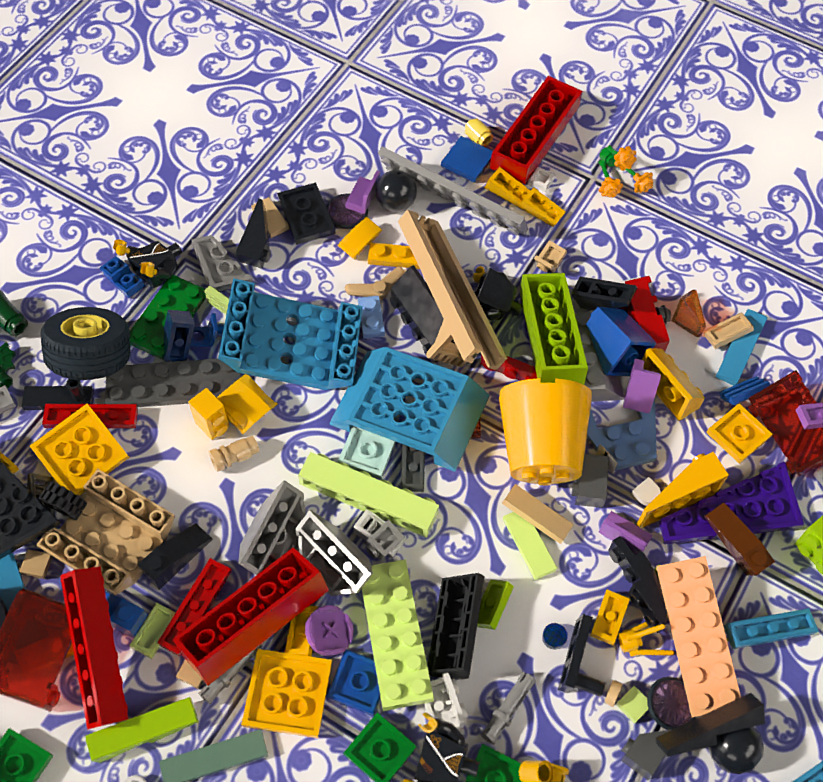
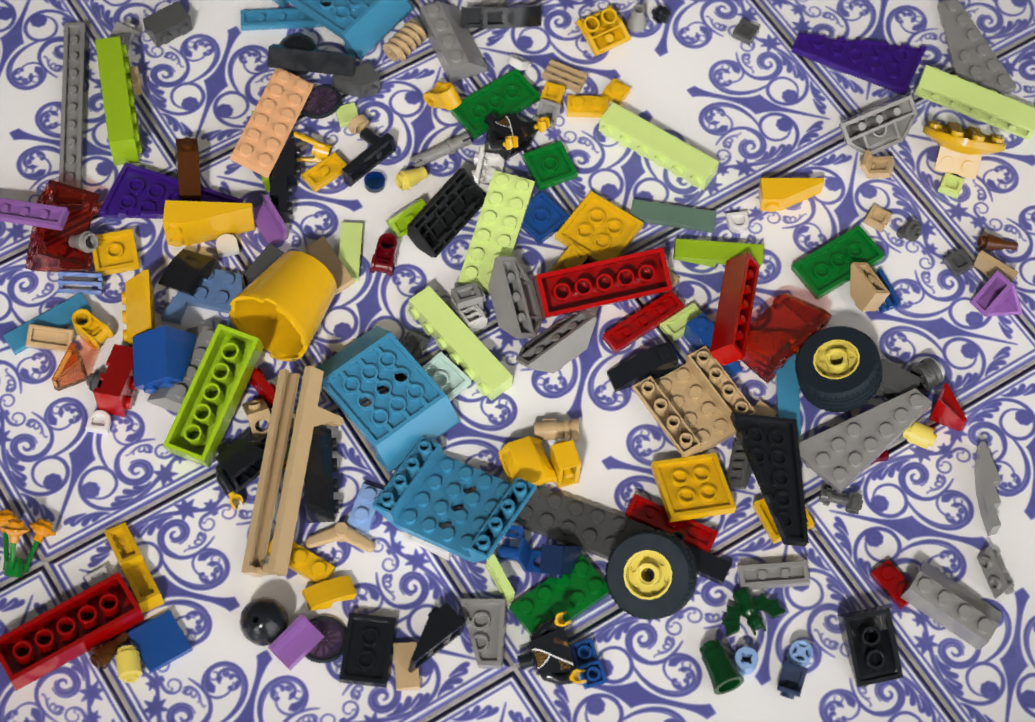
camera: 155 degrees left, 0 degrees up
black tyre [38,481,87,520] -> none
medium lavender tile [305,605,353,656] -> none
light grey plate [378,146,528,235] -> none
tan bracket [534,240,567,273] -> none
black slope [571,276,637,311] -> none
medium lavender panel [623,359,661,413] -> none
dark azure tile [724,608,819,650] -> none
none -> light grey cone [68,231,98,253]
none -> yellow piece [72,309,114,351]
none -> reddish brown cone [89,632,130,669]
none -> black slope [158,249,216,296]
none -> tan bracket [242,398,271,439]
none -> dark red piece [370,233,398,277]
none -> light yellow cone [395,166,428,191]

